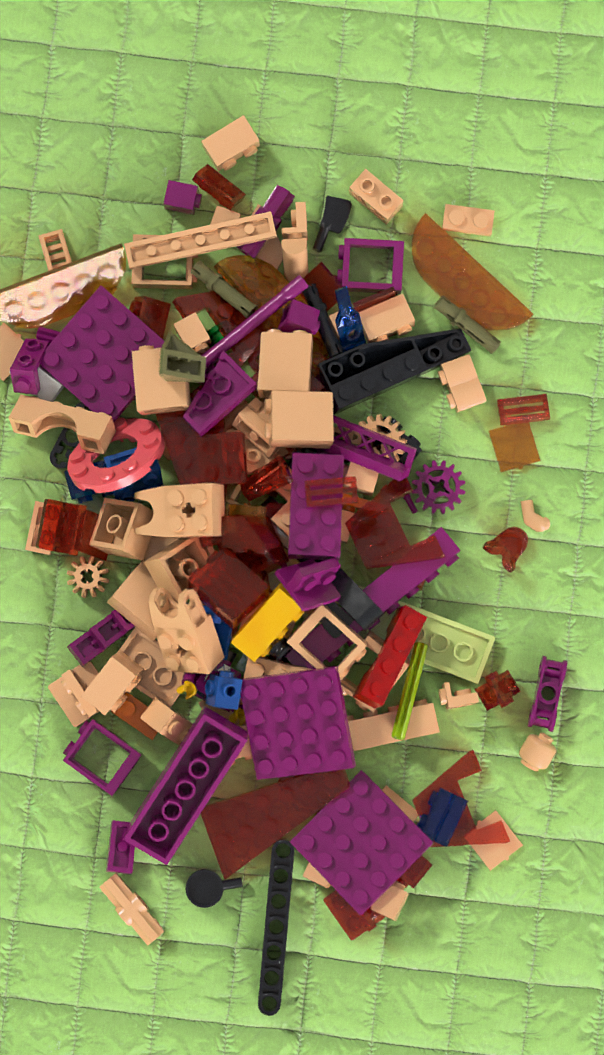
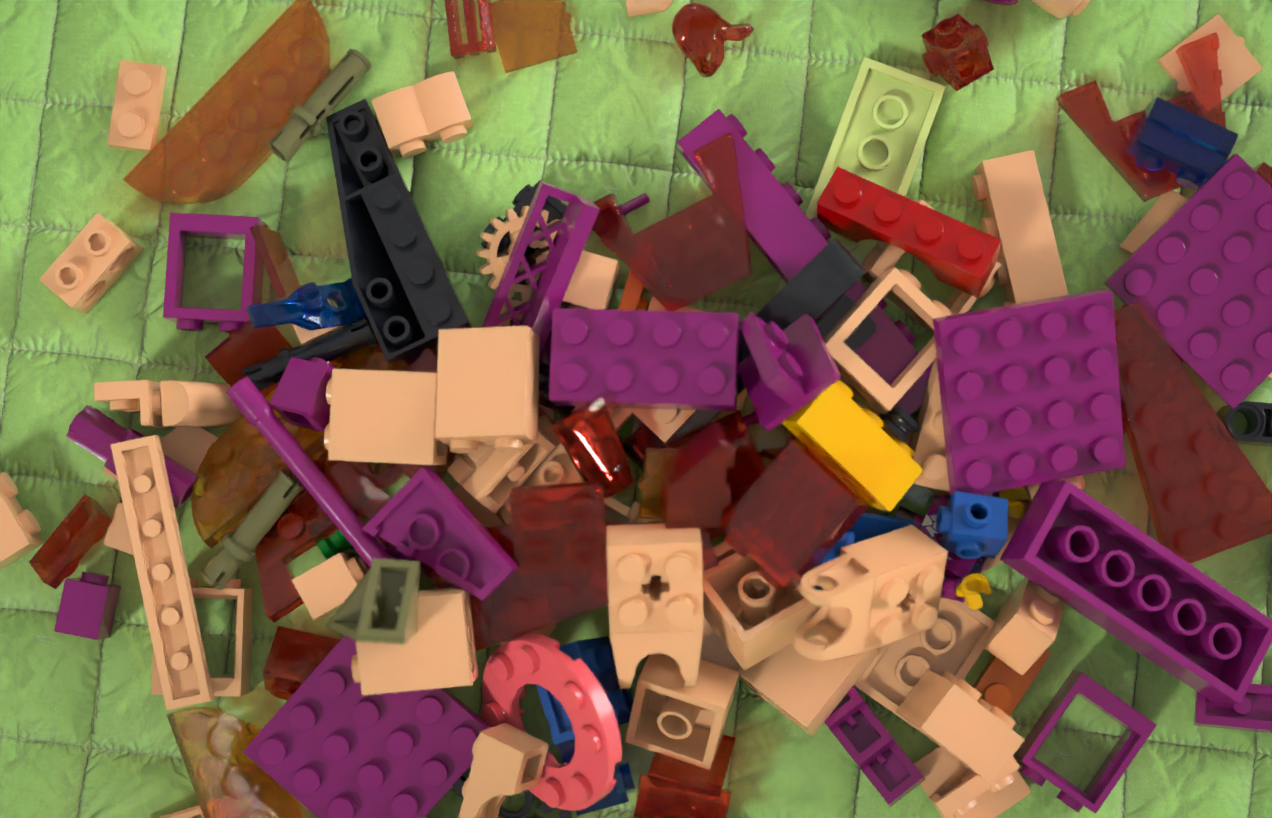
camera: 85 degrees left, 0 degrees up
light nougat gear [67,556,109,598] -> none
clear red tile [304,476,358,507] -> none
black piece [313,196,352,252] -> none
light nougat brick [357,294,415,343] -> none
lime axle [392,642,428,740] -> none
magenta gear [411,460,465,514] -> none
light nougat bracket [438,682,479,710] -> none

